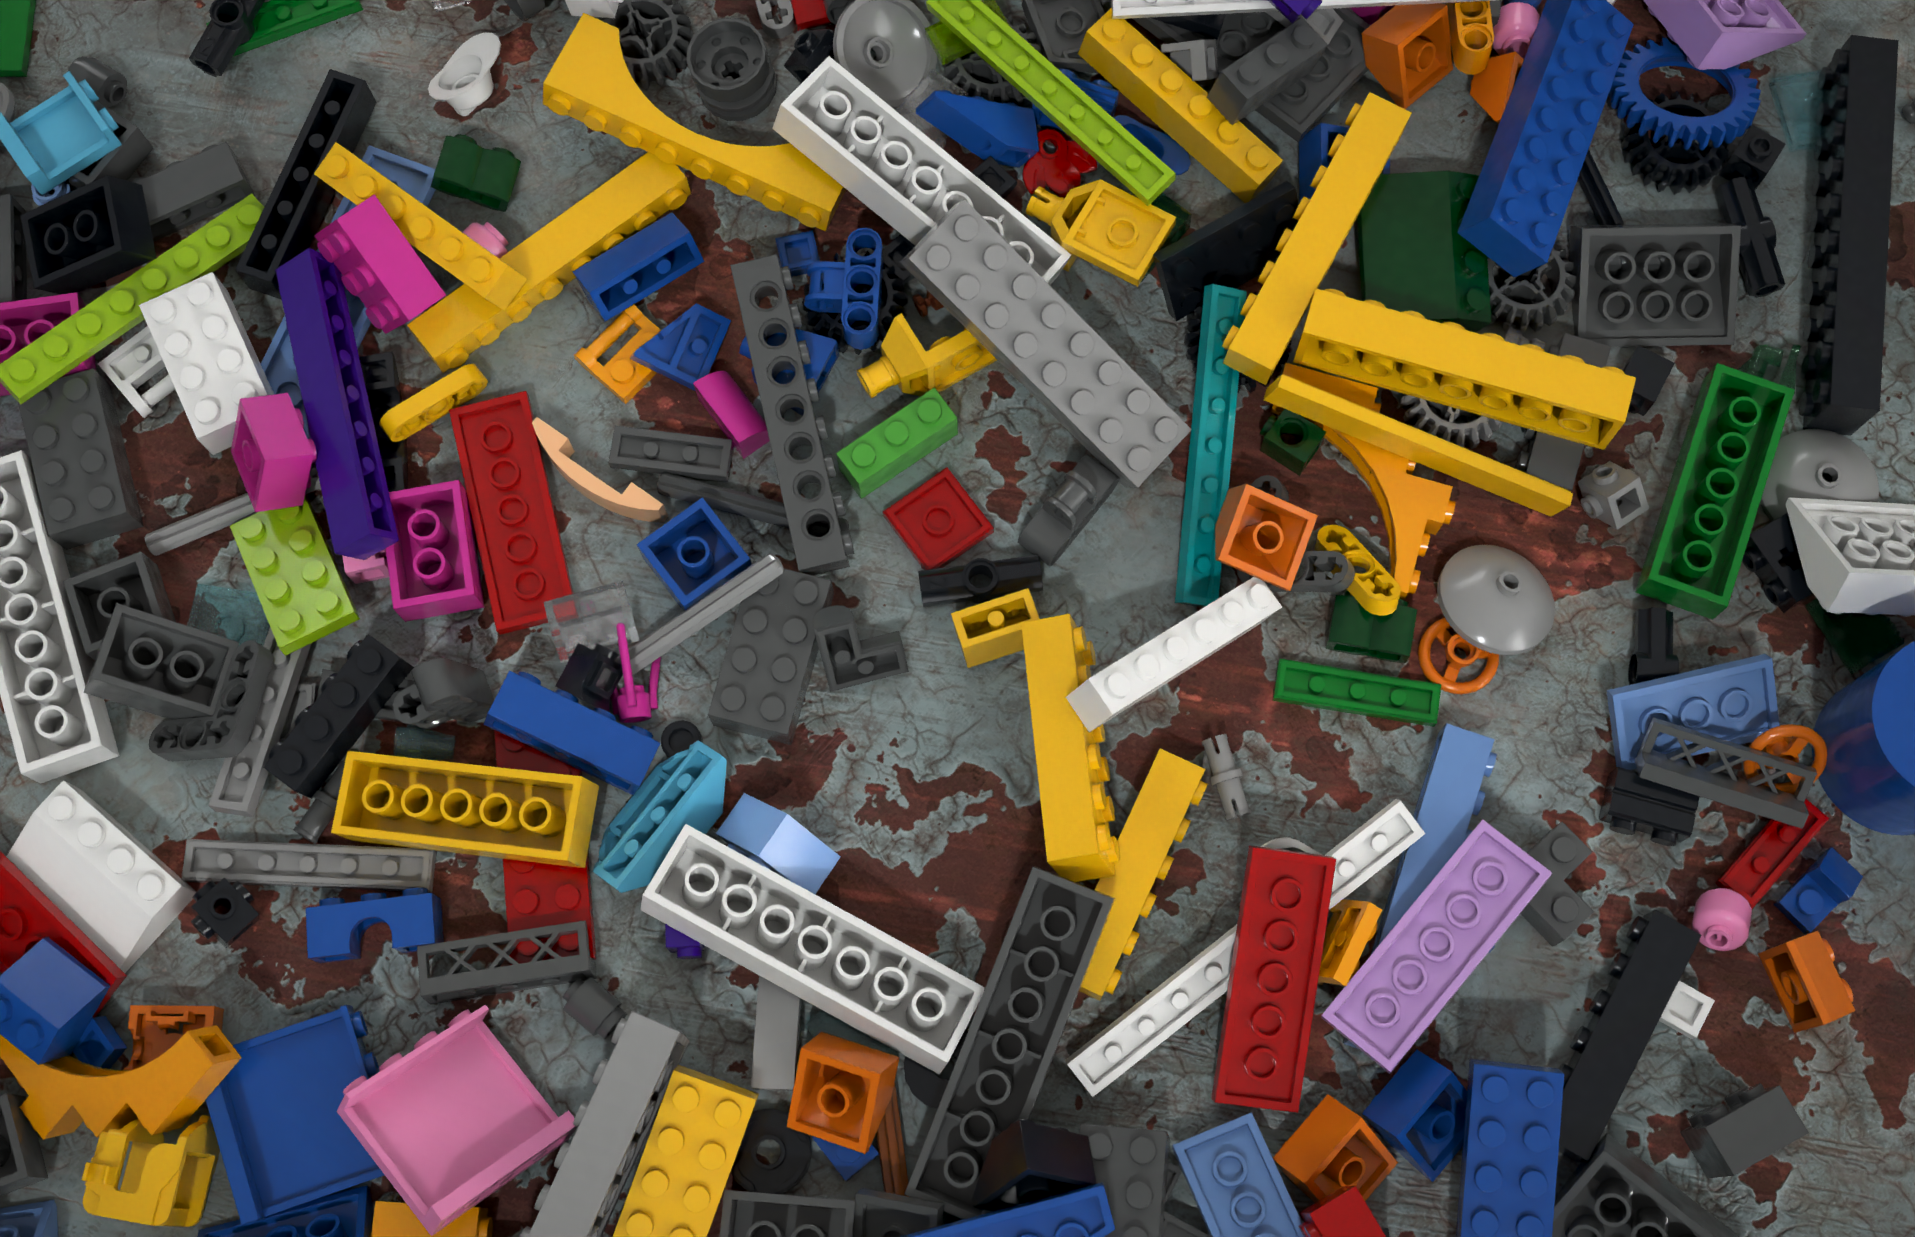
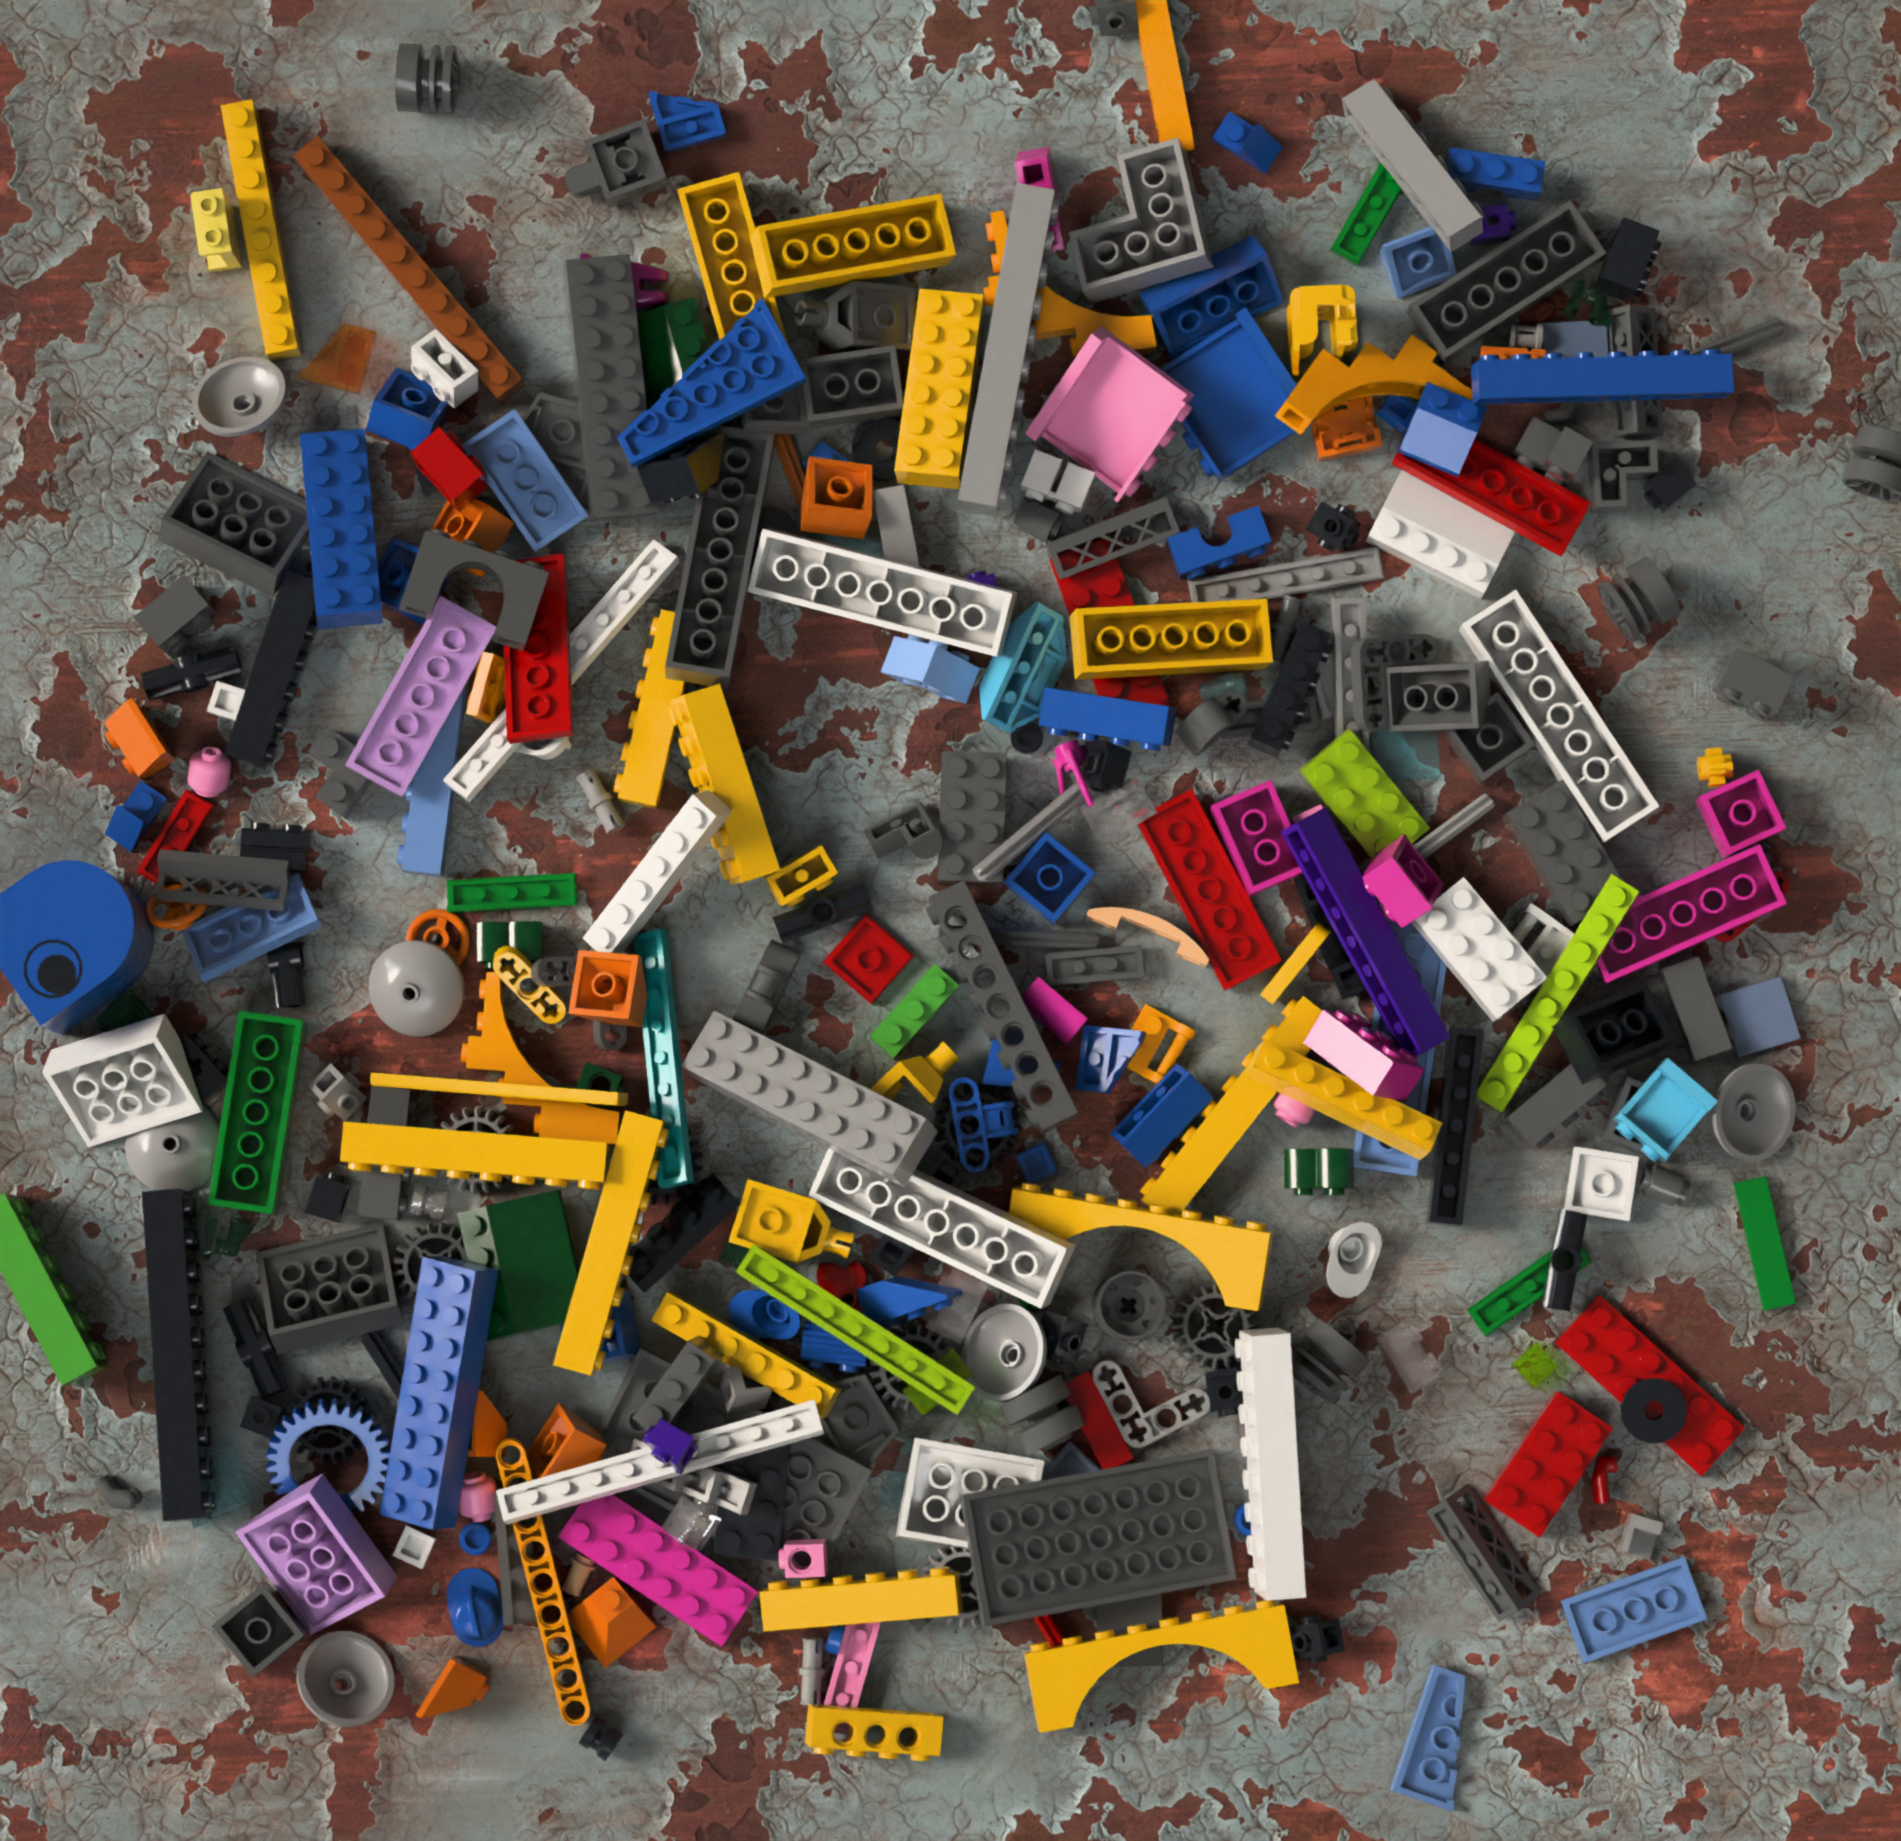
camera: 170 degrees right, 10 degrees up
none -> black piece [141,645,243,701]
none -> dark grey arch [399,529,549,651]
none -> white piece [1021,449,1095,515]
none -> white plate [1564,1146,1639,1222]

